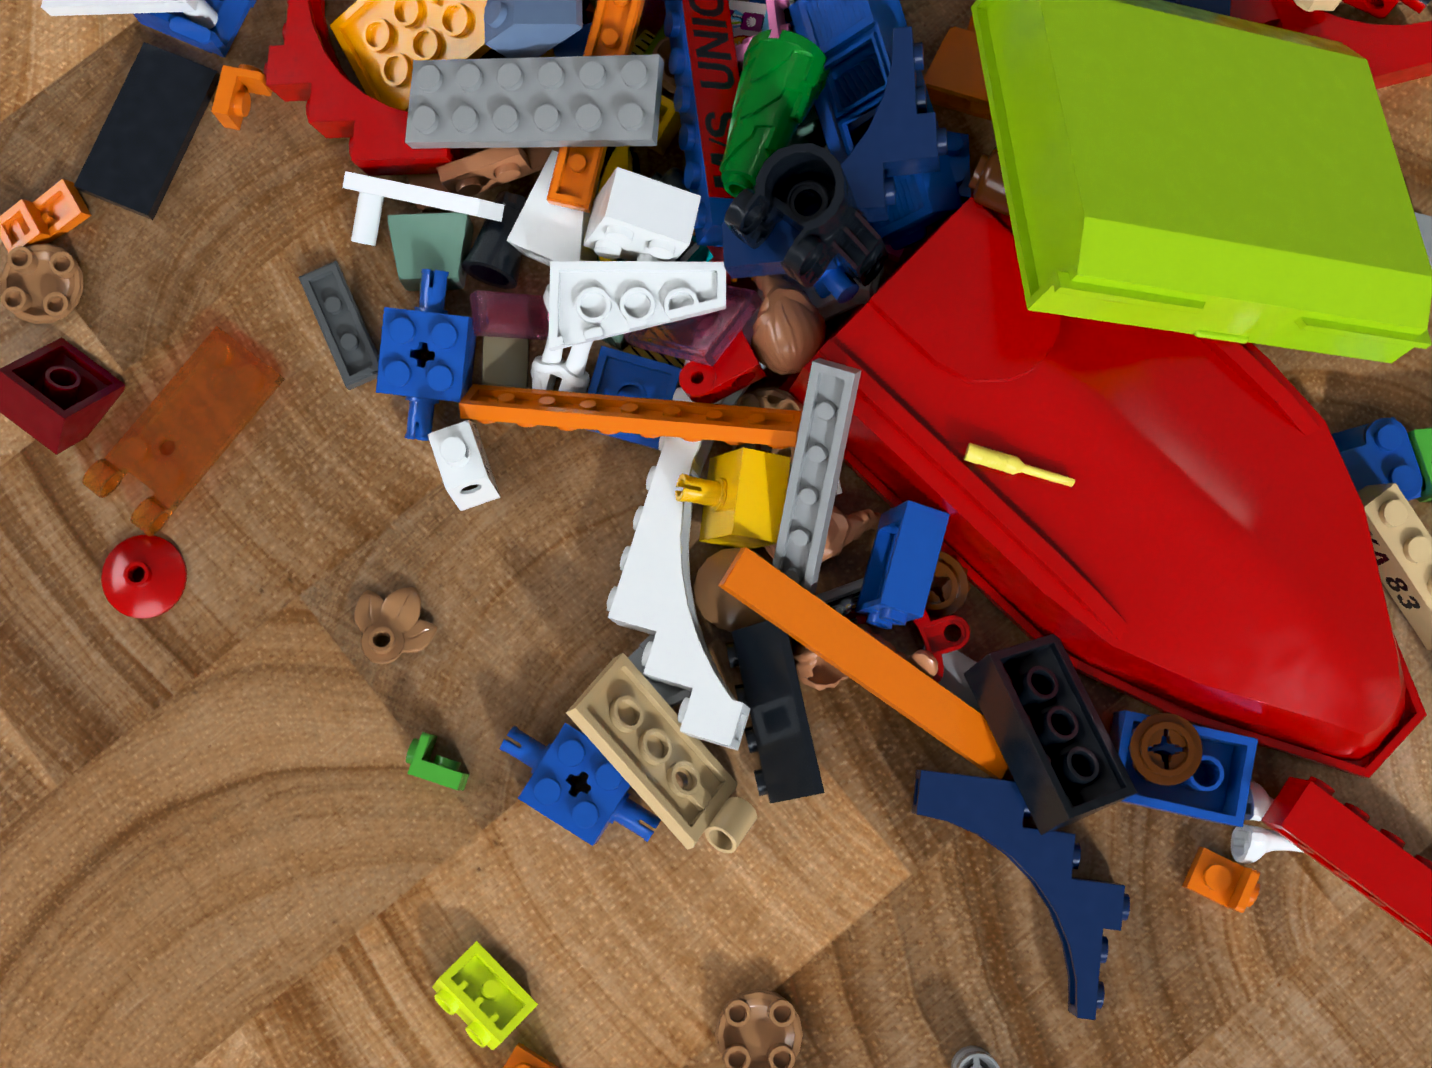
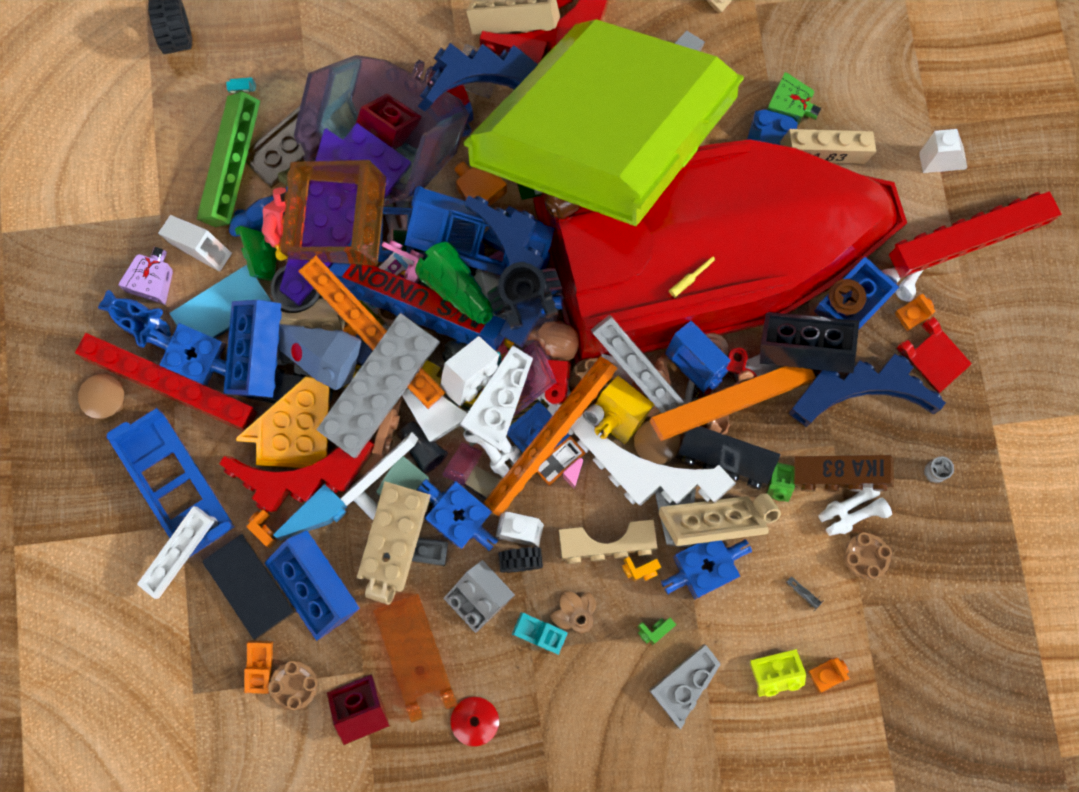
camera: 65 degrees left, 5 degrees down
none -> blue slope [265,530,360,641]
none -> dark azure slope [273,484,347,541]
none -> tan hinge [357,481,431,605]
none -> light grey slope [444,560,515,633]
none -> black tyre [498,547,543,573]
none -> teal slope [512,612,568,655]
none -> slope [537,436,586,486]
none -> tan arch [559,520,657,564]
none -> bright pink slope [563,458,583,489]
none -> light grey hinge [583,405,604,426]
none -> light orange bracket [622,556,661,582]
none -> light grey wing [649,644,721,730]
none -> bright green bracket [767,463,795,502]
none -> dark grey piece [786,576,824,611]
none -> reddish brown brick [794,455,894,492]
none -> white piece [818,488,892,536]
none -> red flag [896,317,972,394]

